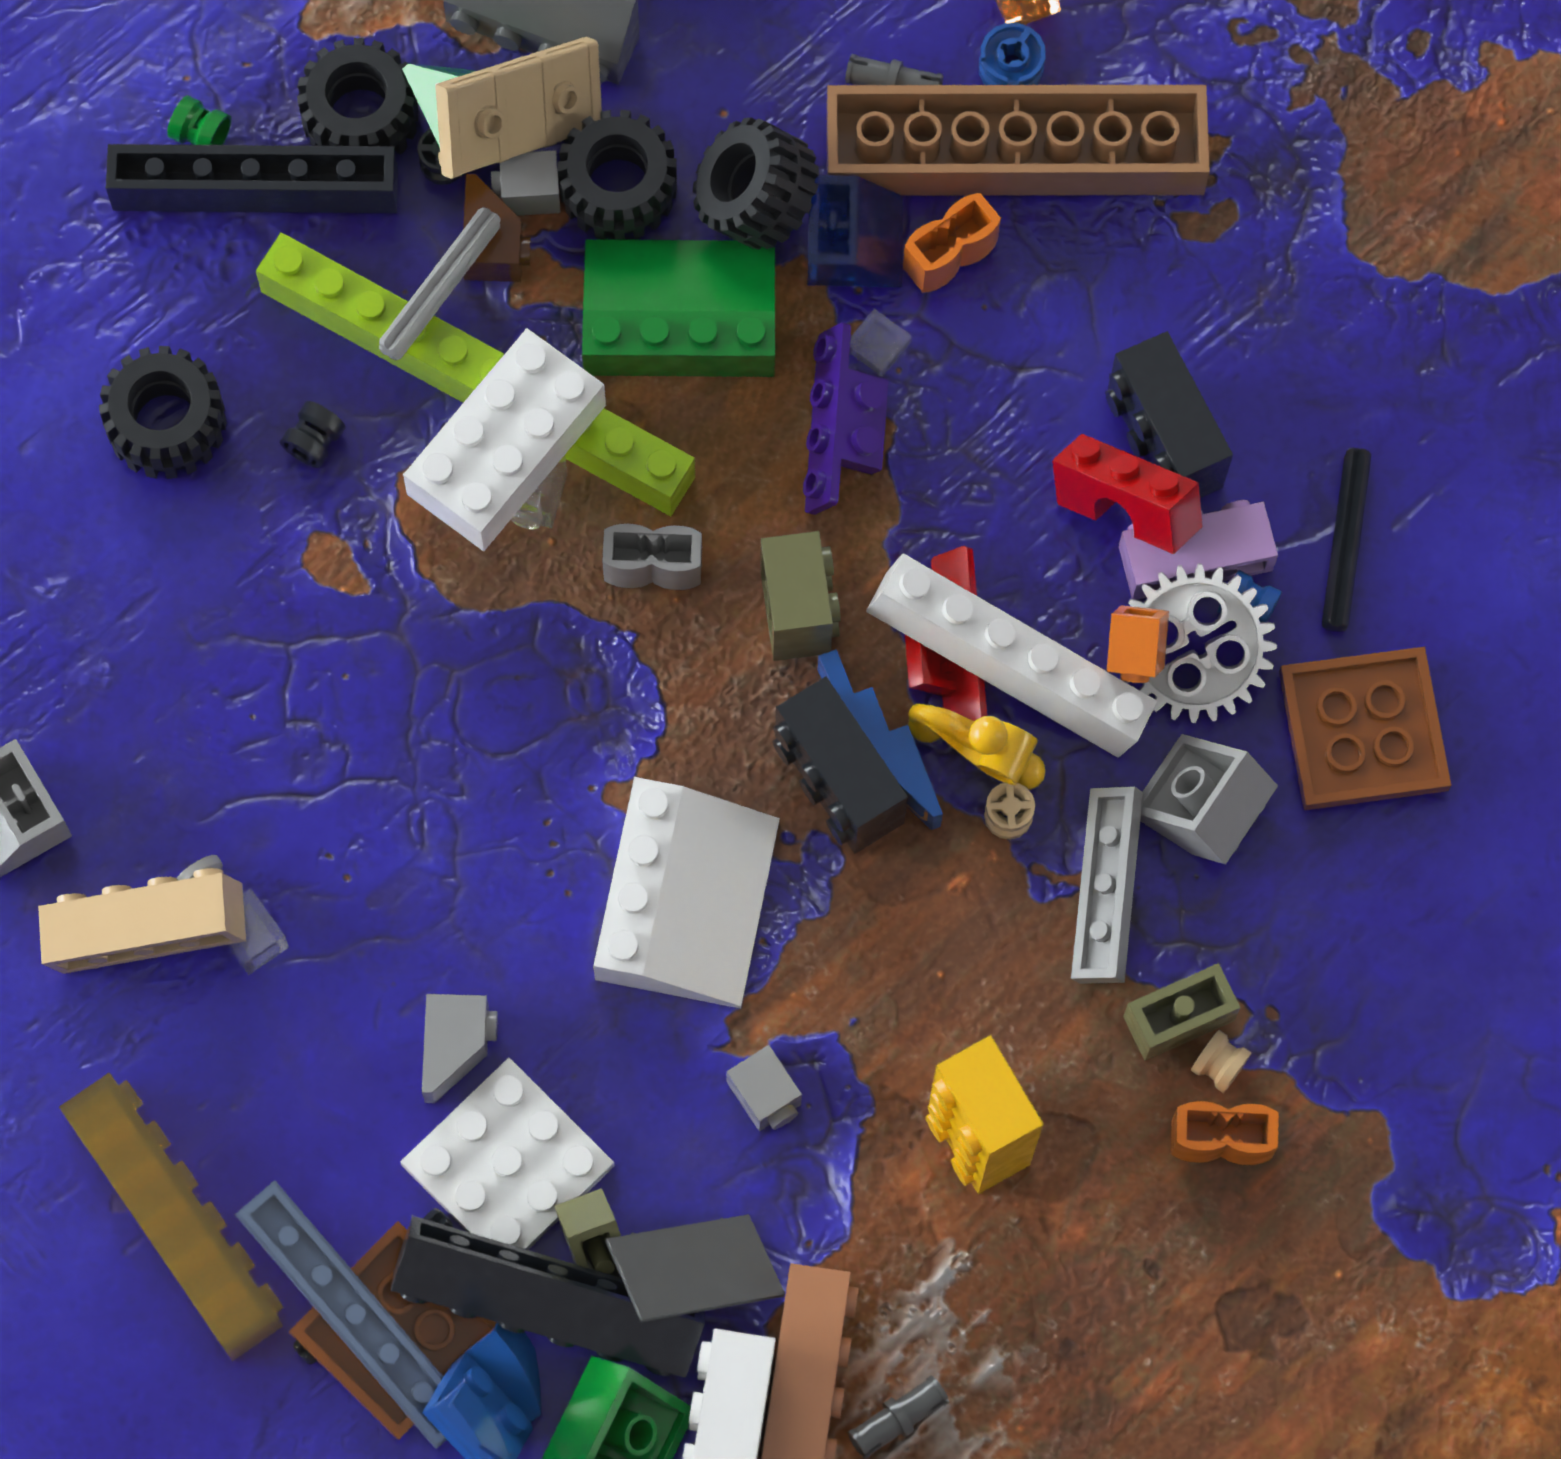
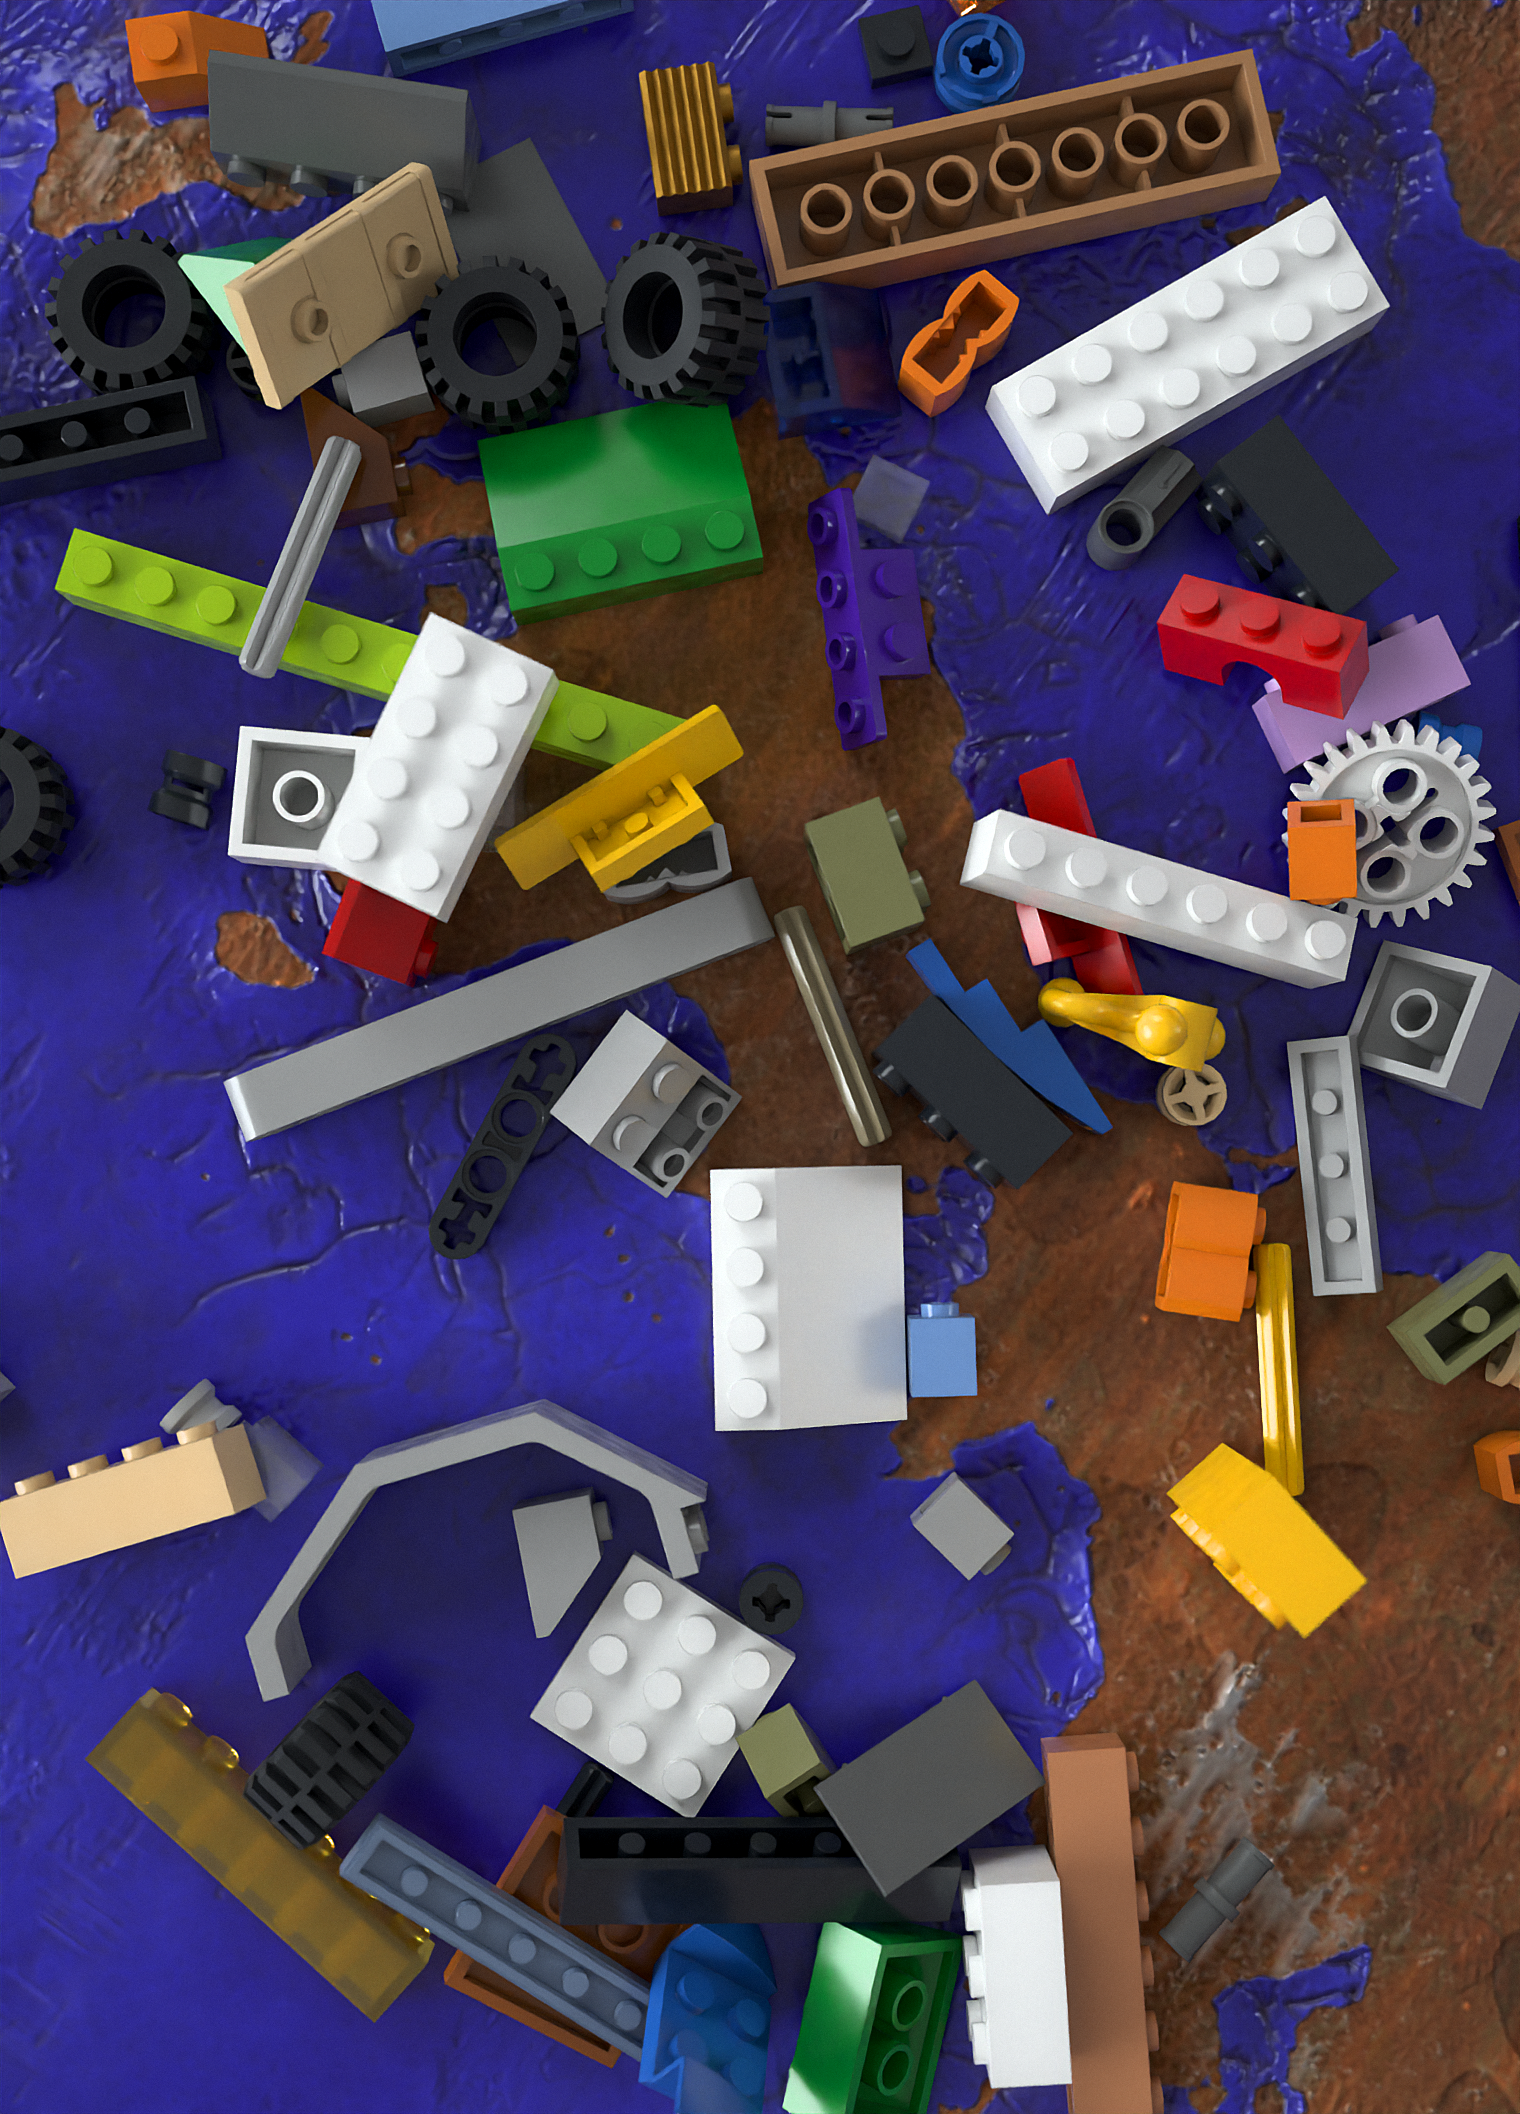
camera: 15 degrees left, 15 degrees up
none -> light grey beam [223,877,775,1143]
none -> white brick [228,726,371,872]
none -> black tyre [242,1670,415,1851]
none -> light grey panel [245,1399,710,1702]
none -> red slope [322,877,456,988]
none -> black beam [428,1033,578,1260]
none -> dark grey window [445,138,608,368]
none -> yellow bracket [494,705,743,893]
none -> light grey slope [550,1010,742,1198]
none -> pearl gold brick [639,61,744,216]
none -> black wheel [739,1562,804,1635]
none -> dark tan axle [773,905,892,1147]
none -> black plate [857,5,934,89]
none -> medium blue brick [906,1302,977,1397]
none -> white brick [985,196,1390,515]
none -> dark grey piece [1086,444,1203,571]
none -> orange brick [1155,1181,1266,1322]
none -> yellow axle [1253,1243,1304,1496]

